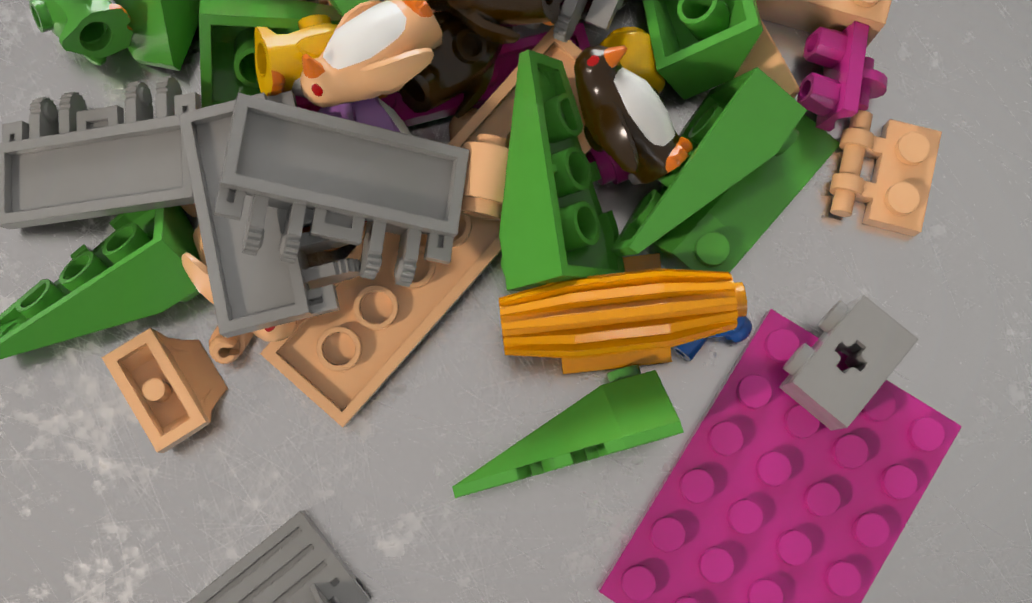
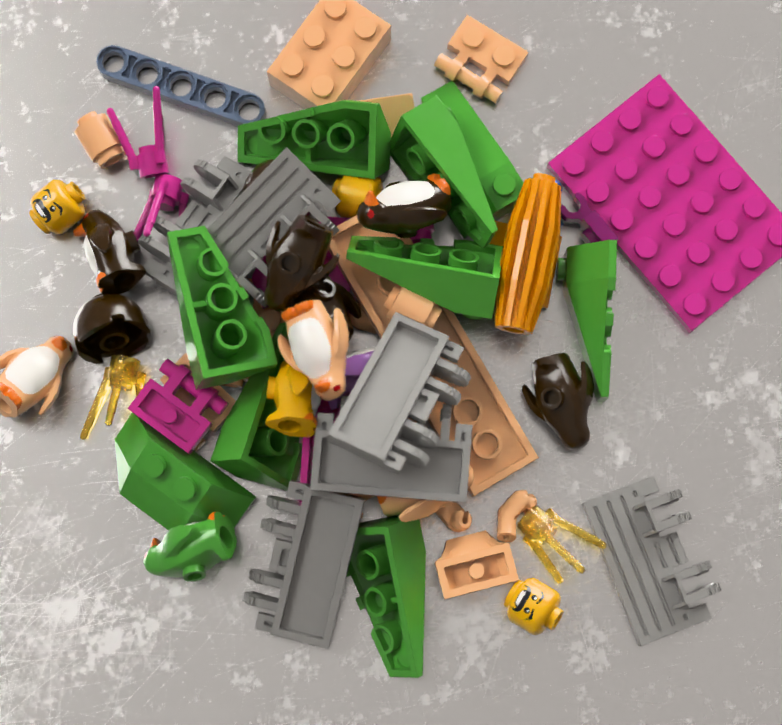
camera: 70 degrees left, 0 degrees up
light grey brick [779,295,919,431] -> none
dark pink hips [797,21,888,132] -> none
none -> light nougat arm [497,490,537,542]
none -> yellow head [504,578,564,635]
none -> clear yellow plant [517,505,607,584]
none -> dark brown animal [522,353,594,450]
none -> magenta plate [561,192,619,244]

